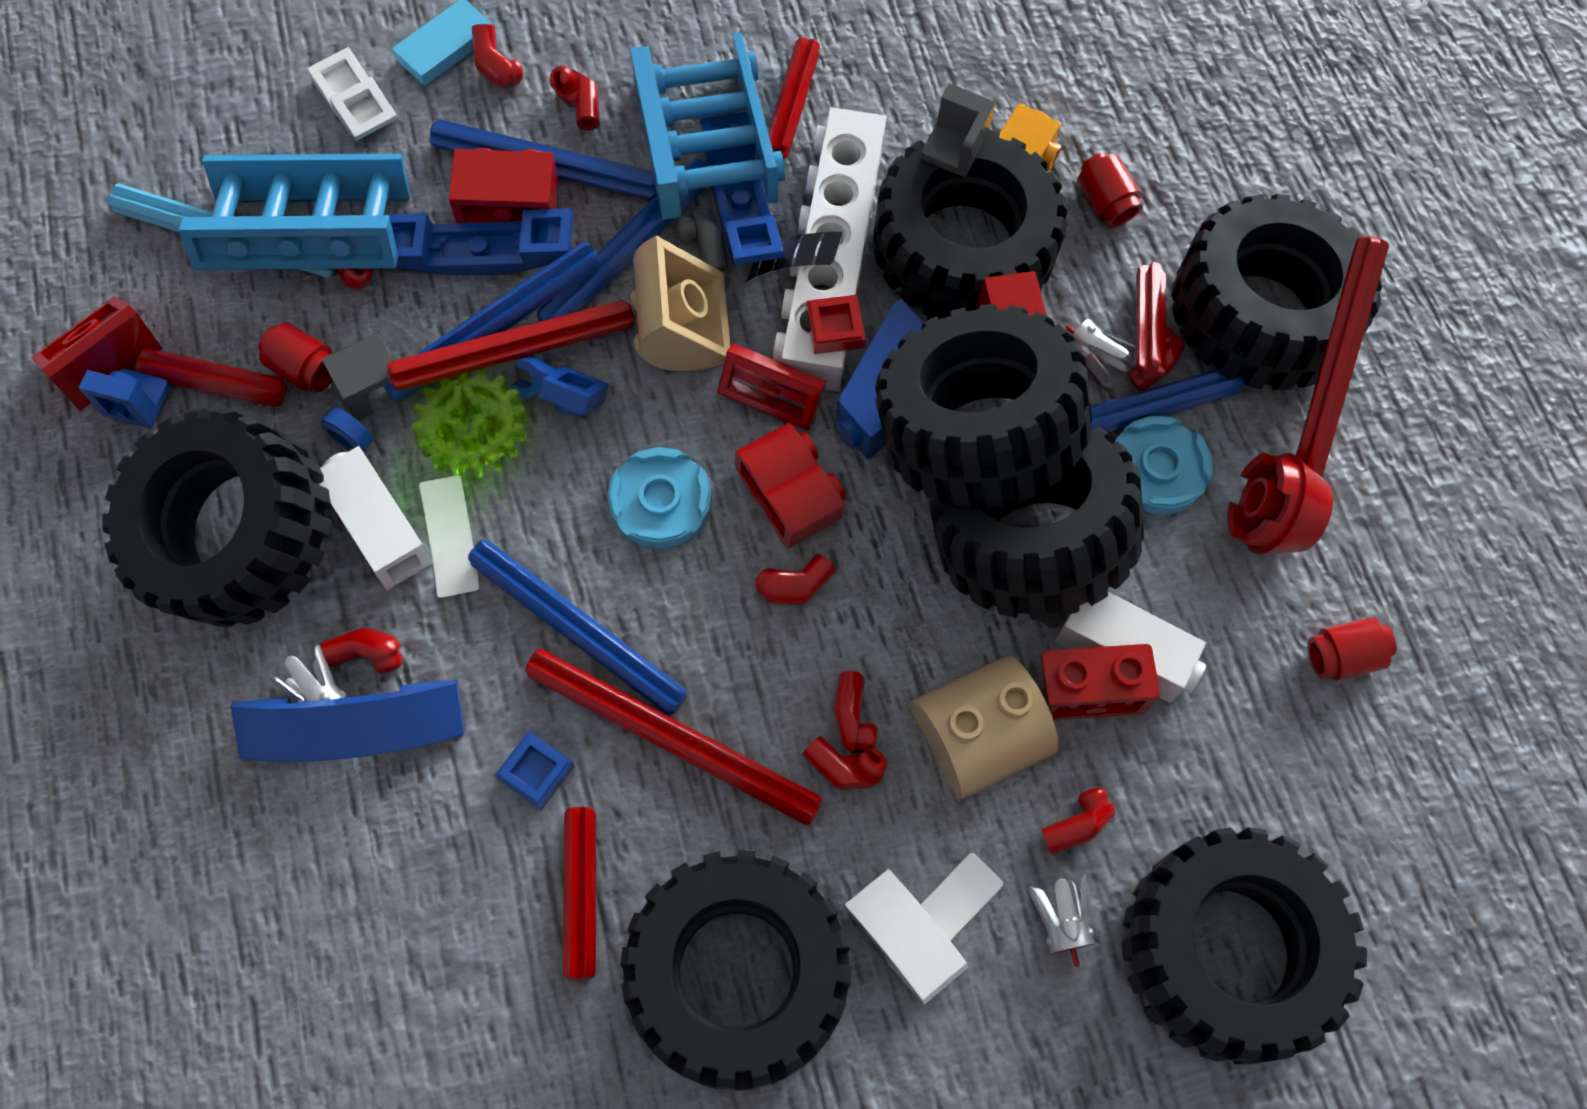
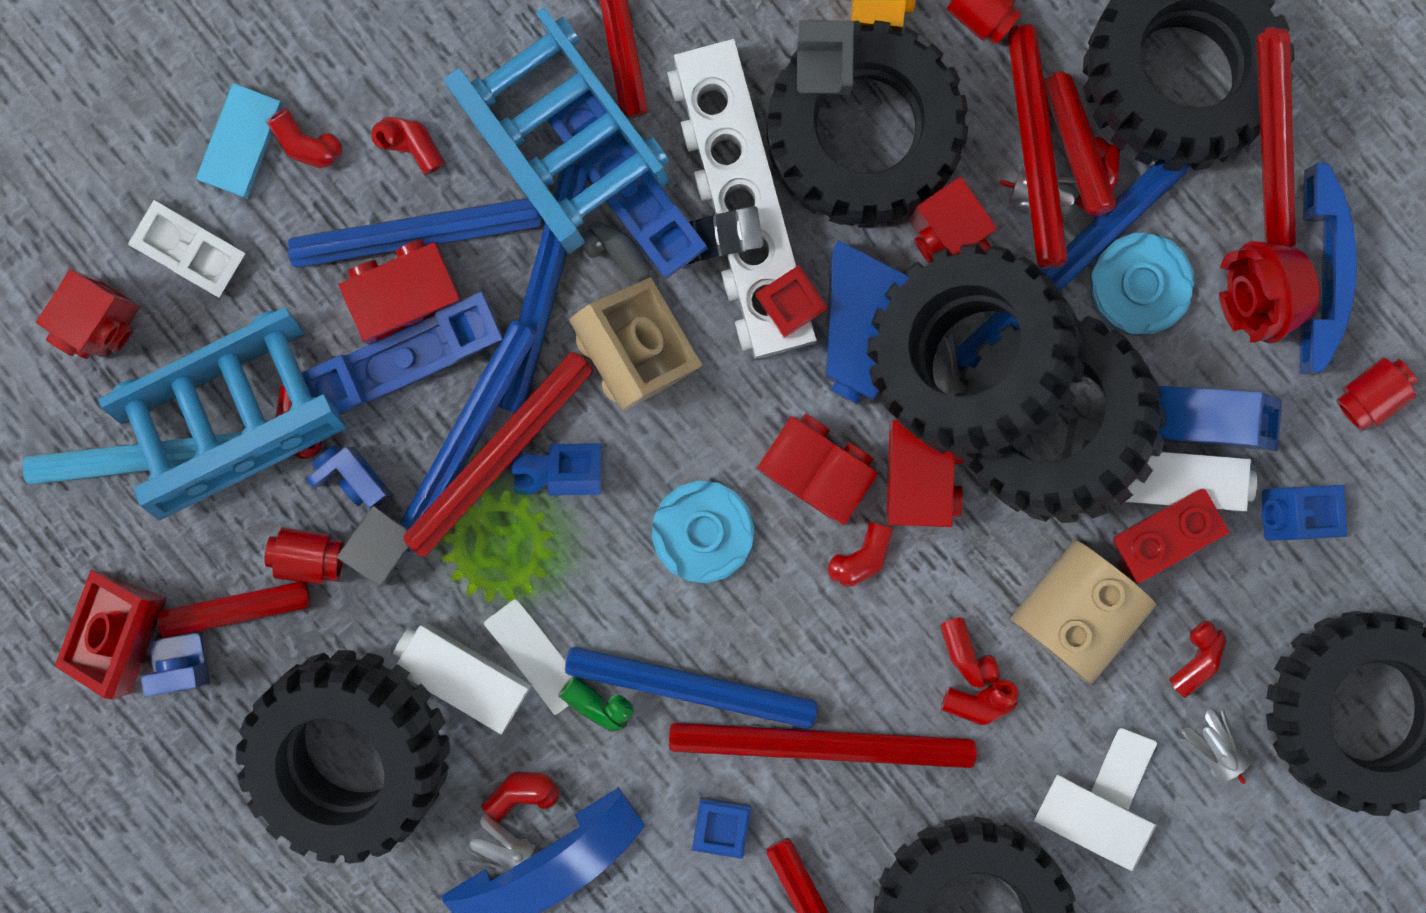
camera: 20 degrees left, 20 degrees up
blue tile [320,406,374,453] -> none
red tile [717,343,827,431] -> none
none -> red brick [35,269,141,359]
none -> bracket [306,445,393,508]
none -> green arm [558,676,634,732]
none -> red brick [886,420,964,527]
none -> red axle [1008,24,1067,269]
none -> blue slope [1159,386,1282,451]
none -> blue bracket [1261,485,1347,541]
none -> blue slope [1299,163,1357,375]

